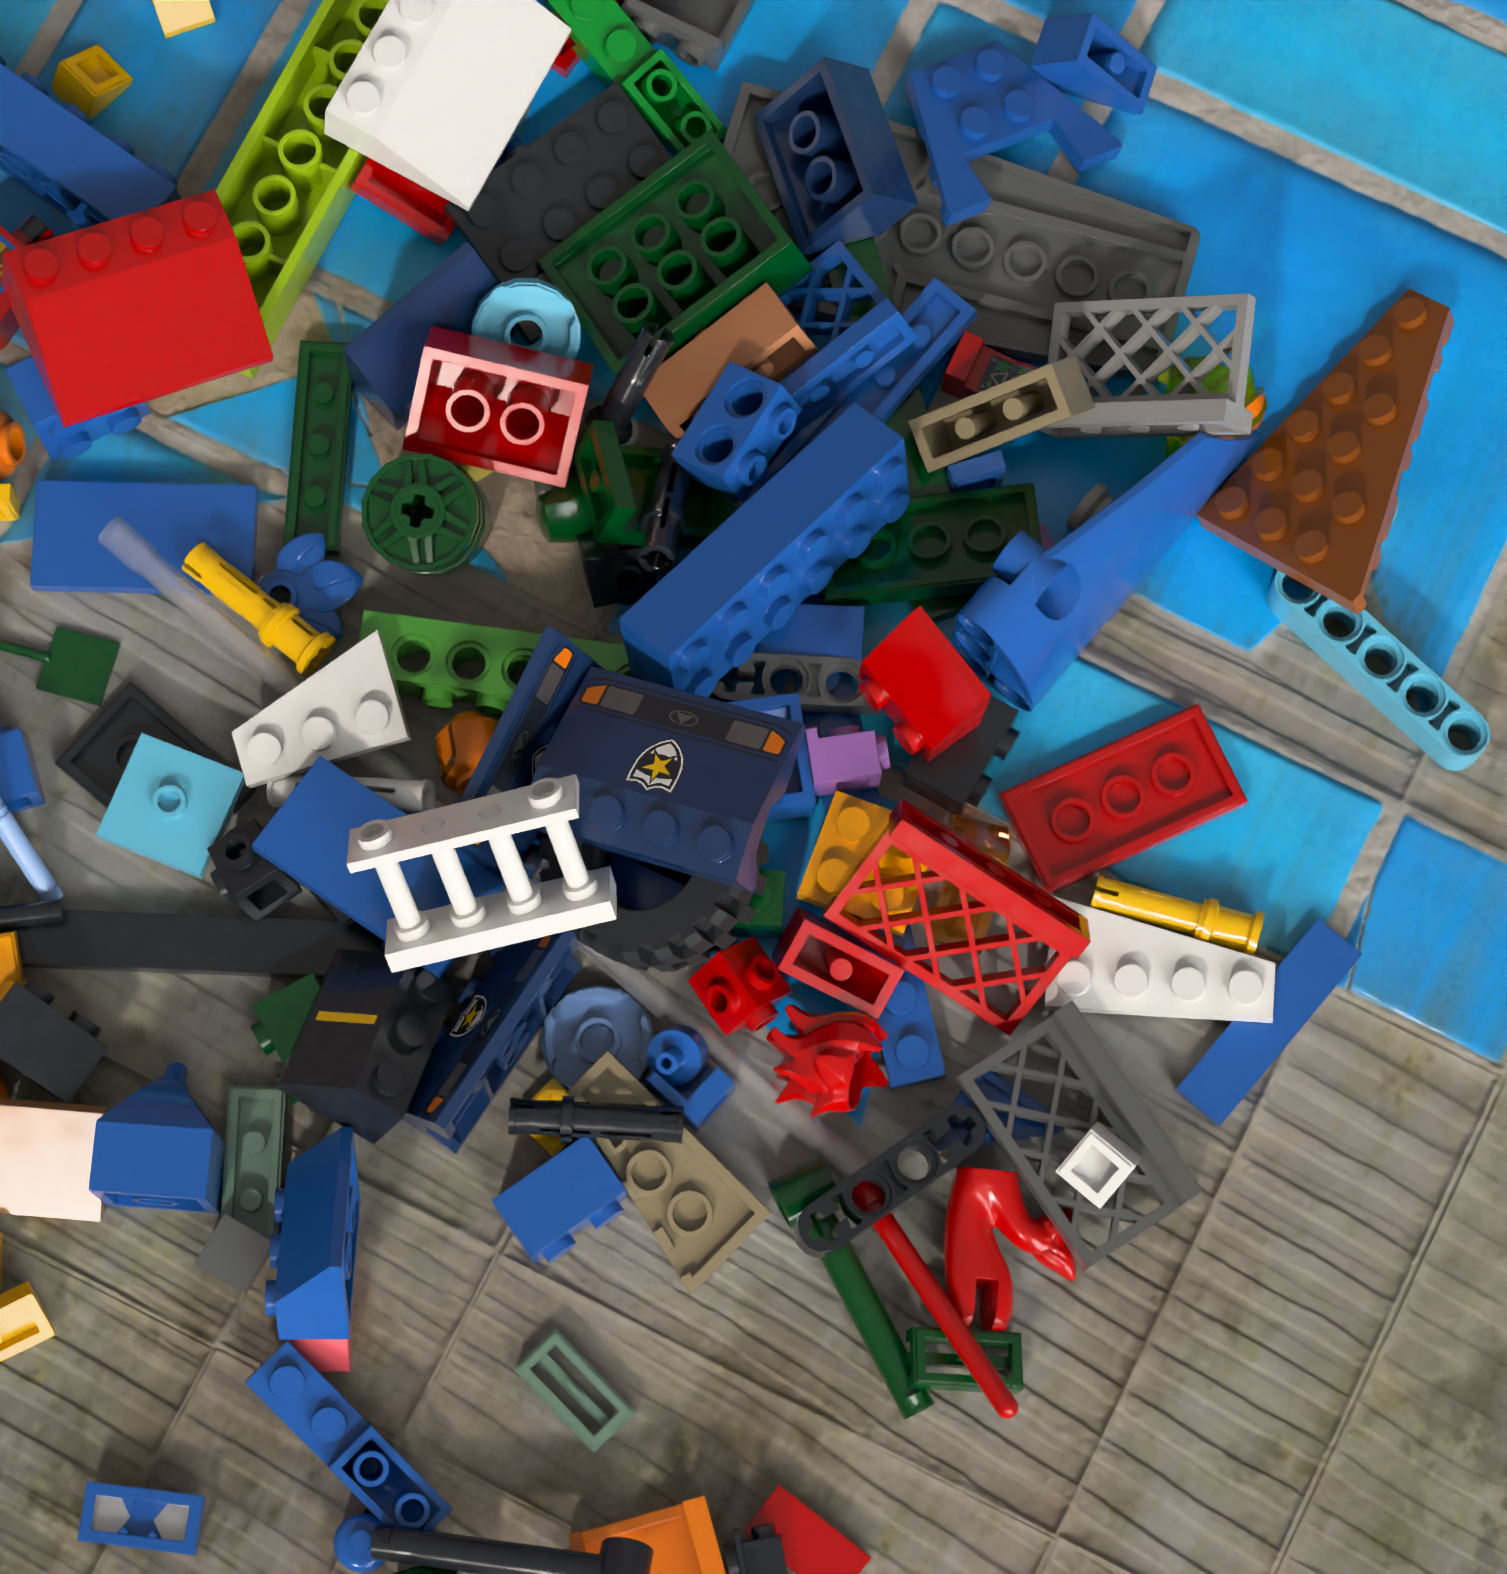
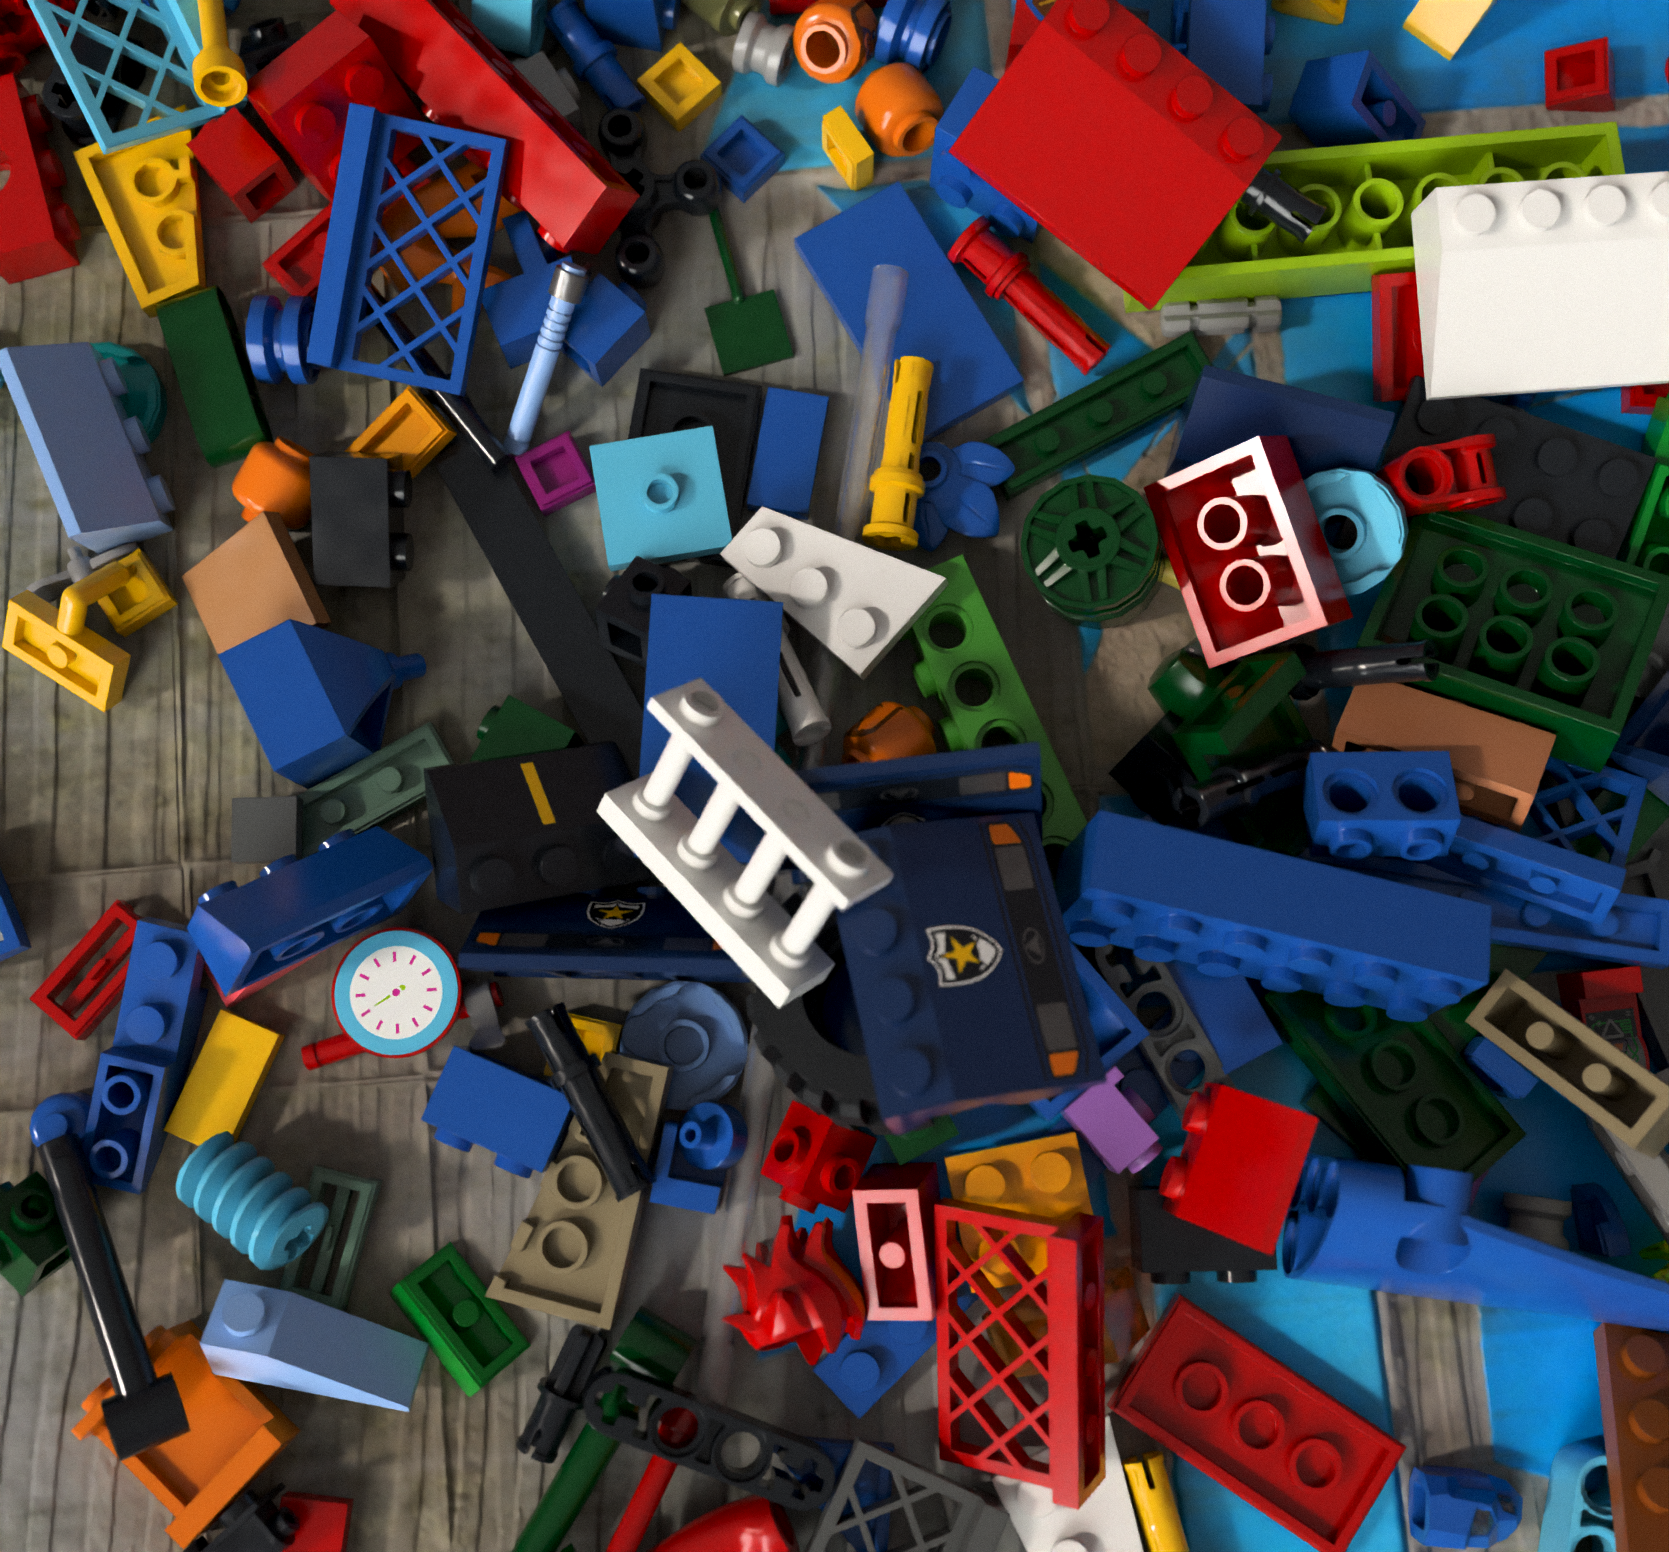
camera: 60 degrees right, 5 degrees up
none -> red tile [29,899,145,1040]
none -> yellow tile [164,1009,286,1146]
none -> medium azure piece [176,1131,329,1271]
none -> light blue slope [200,1279,429,1412]
none -> piece [301,979,507,1071]
none -> piece [331,927,463,1058]
none -> green slope [390,1242,531,1397]
none -> magenta tile [514,431,596,517]
none -> black axle [516,1324,607,1464]
none -> blue tile [747,387,829,520]
none -> red pin [947,215,1113,376]
none -> light grey axle [1160,295,1282,338]
none -> black pin [1240,167,1327,243]
none -> blue slope [1288,50,1426,148]
none -> red piece [1375,434,1508,517]
none -> blue rock [1408,1465,1523,1550]
none -> blue tile [1570,1182,1632,1258]

